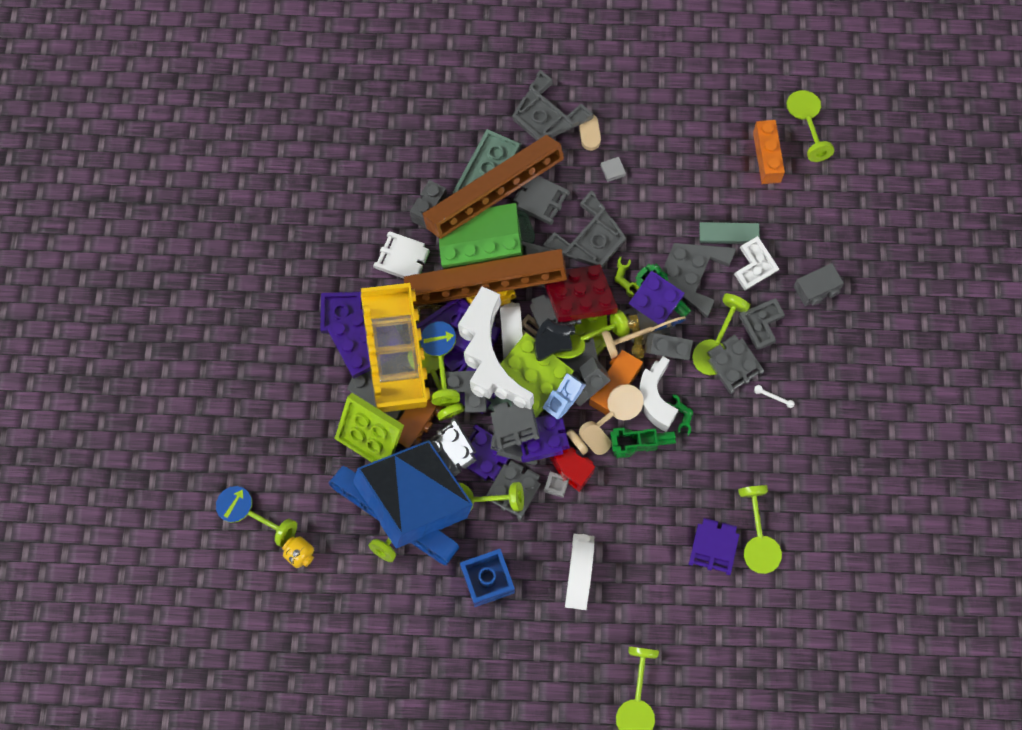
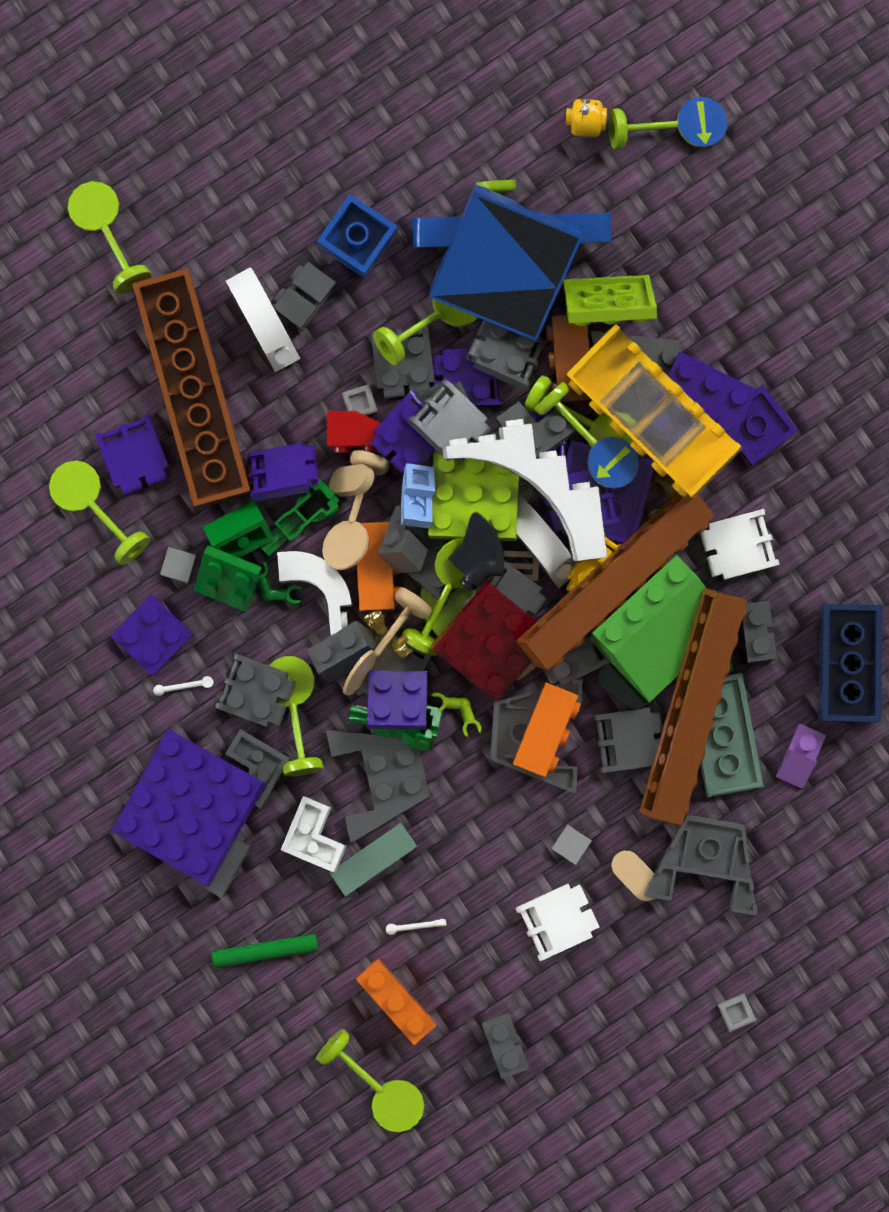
camera: 145 degrees right, 15 degrees up
none -> dark purple plate [111,594,193,677]
none -> dark purple plate [112,729,266,887]
none -> dark orange brick [132,268,251,510]
none -> light grey tile [160,547,197,583]
none -> green plate [194,546,262,612]
none -> green brick [203,501,275,558]
none -> green piece [212,934,318,968]
none -> dark purple plate [247,443,319,501]
none -> dark grey piece [273,262,337,332]
none -> white hinge [386,919,447,935]
none -> dark grey piece [481,1011,529,1079]
none -> orange brick [512,683,581,777]
none -> white plate [515,884,599,961]
none -> light grey tile [717,993,756,1032]
none -> medium lavender slope [775,724,826,789]
none -> dark blue brick [818,604,883,723]

